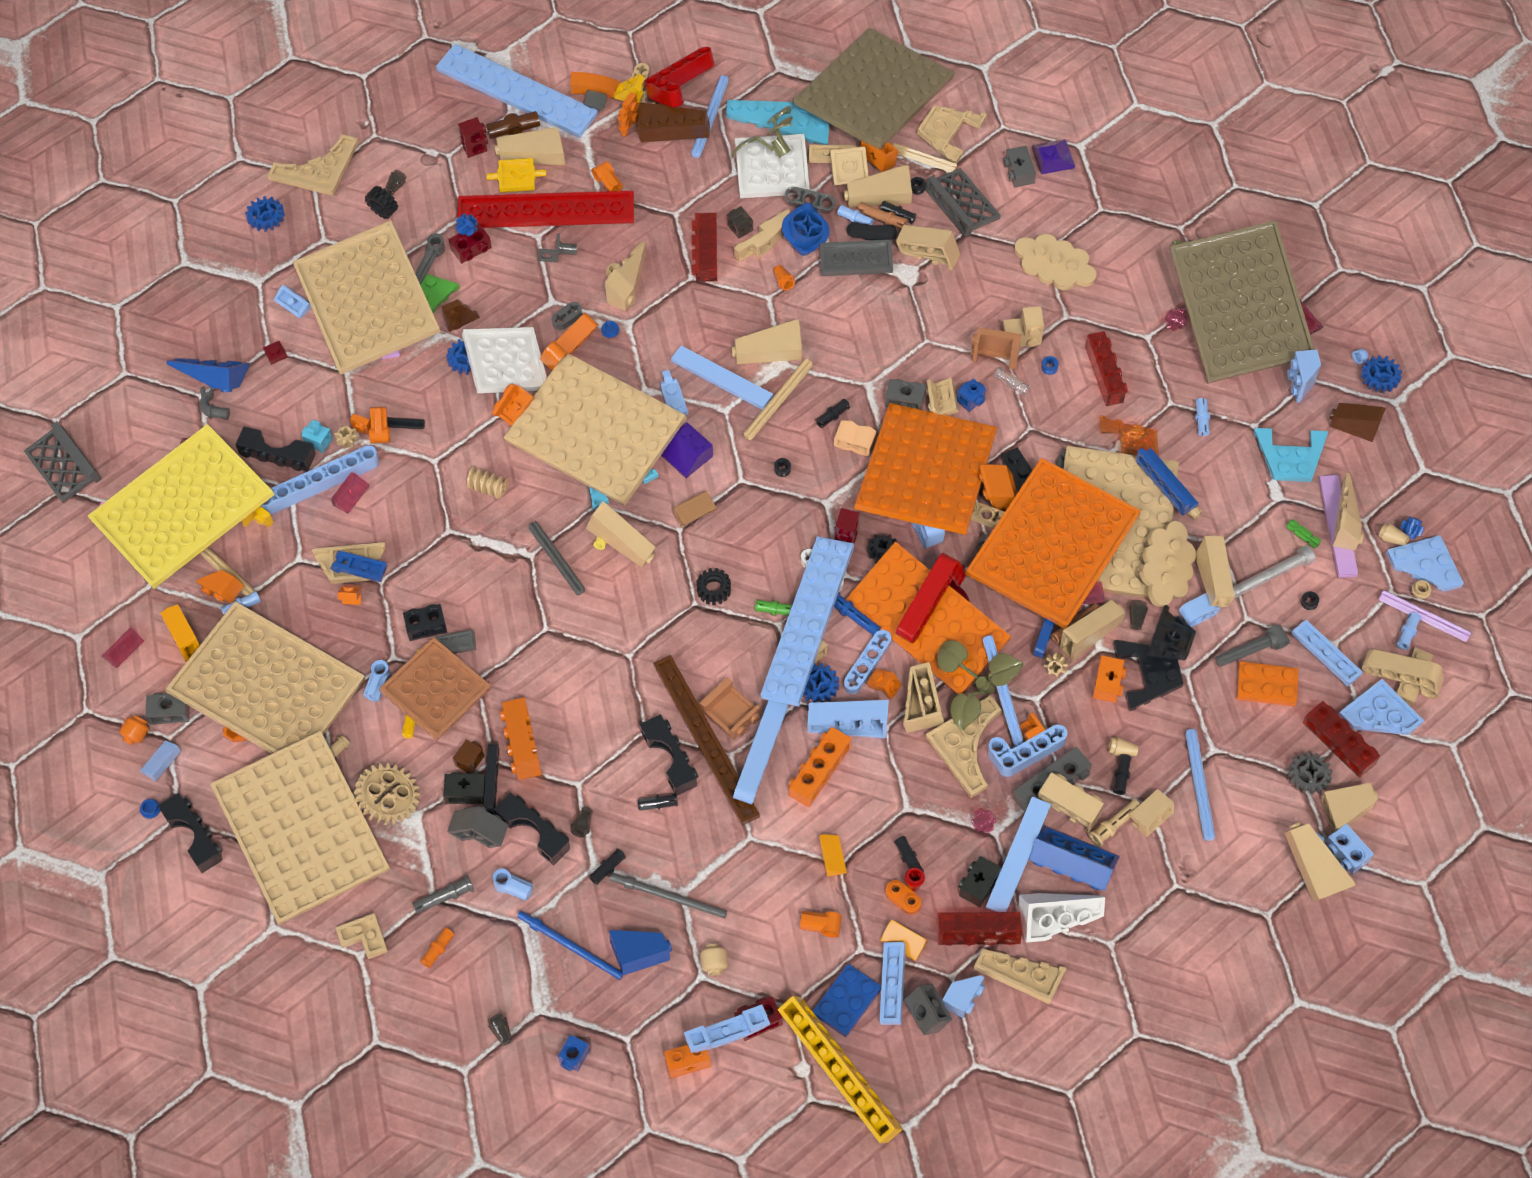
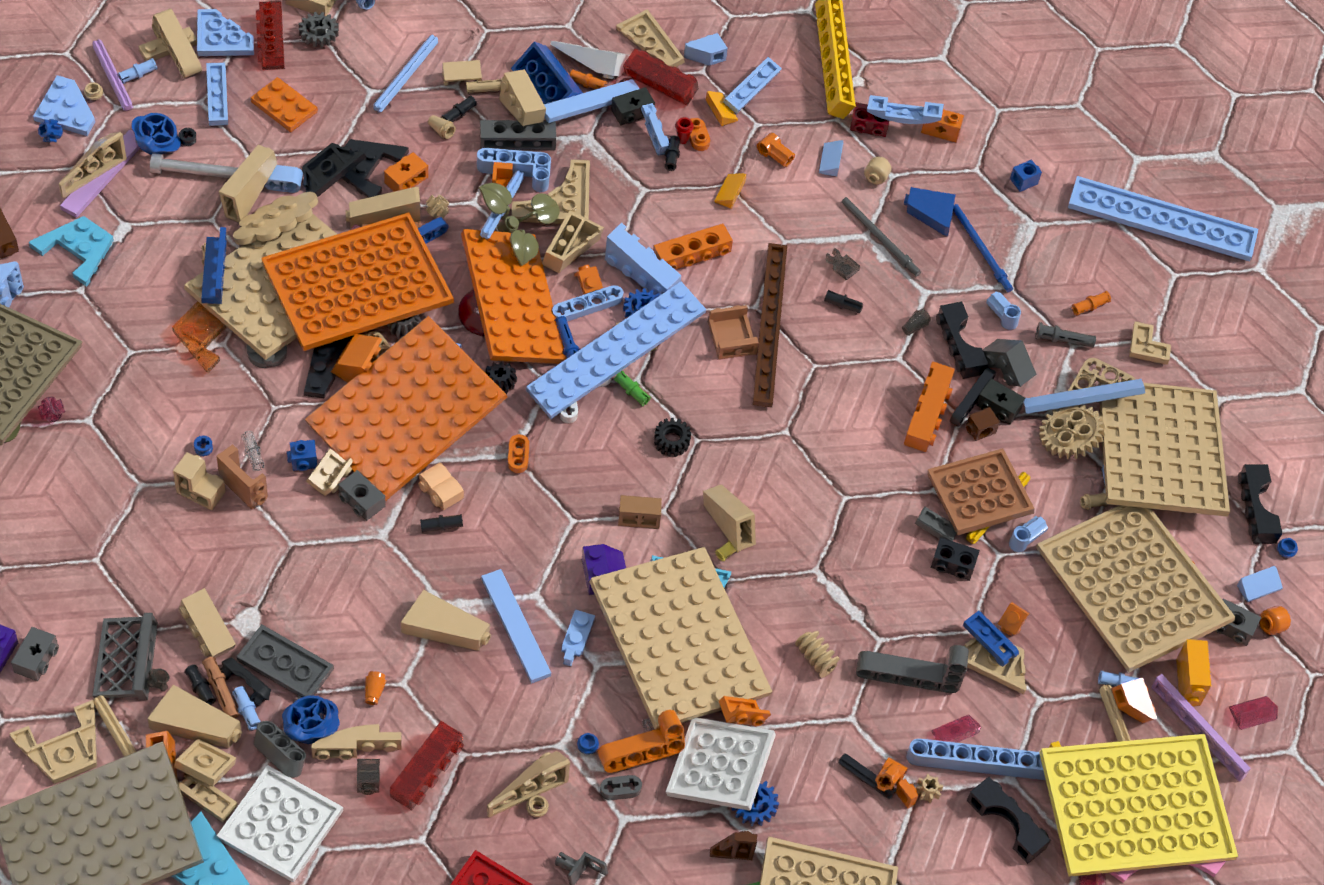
camera: 155 degrees left, 5 degrees down
medium azure brick [301,419,333,453] -> none
clear smoke cone [487,1013,513,1046] -> none
dark grey axle [529,521,585,595] -> none
black pin [588,848,626,885] -> none
black arch [639,714,699,796] -> none
olive plant [731,106,793,159] -> none
light blue beam [733,700,789,804] -> none
tan axle [743,359,813,441] -> none
black bush [774,458,791,477] -> none
blue plate [813,964,881,1037] -> none
dark red brick [834,508,860,544] -> none
red beam [895,553,966,643] -> none
dark grey brick [904,984,952,1035] -> none
black bush [911,177,926,195] -> none
clear pink gear [971,808,996,834] -> none
tan plate [1014,234,1097,291] -> none
clear red brick [1085,331,1128,406] -> none
clear smoke cone [1129,600,1148,630] -> none
light blue pin [1195,398,1210,436] -> none
dark grey axle [1215,624,1290,667] -> none
bright green axle [1287,519,1321,549] -> none
tan cone [1379,524,1410,546] -> none
none -> blue piece [131,113,181,155]
none -> clear smoke plate [147,669,170,691]
none -> orange plate [508,434,529,473]
none -> orange pin [570,69,607,89]
none -> light blue hinge [641,103,669,156]
none -> light blue slope [819,140,844,177]
none -> clear smoke plate [825,248,860,280]
none -> dark grey beam [856,645,969,693]
none -> light blue tile [1024,379,1145,414]
none -> light blue plate [1068,176,1258,262]
none -> tan beam [1068,358,1136,408]
none -> lavender tile [1152,674,1251,782]

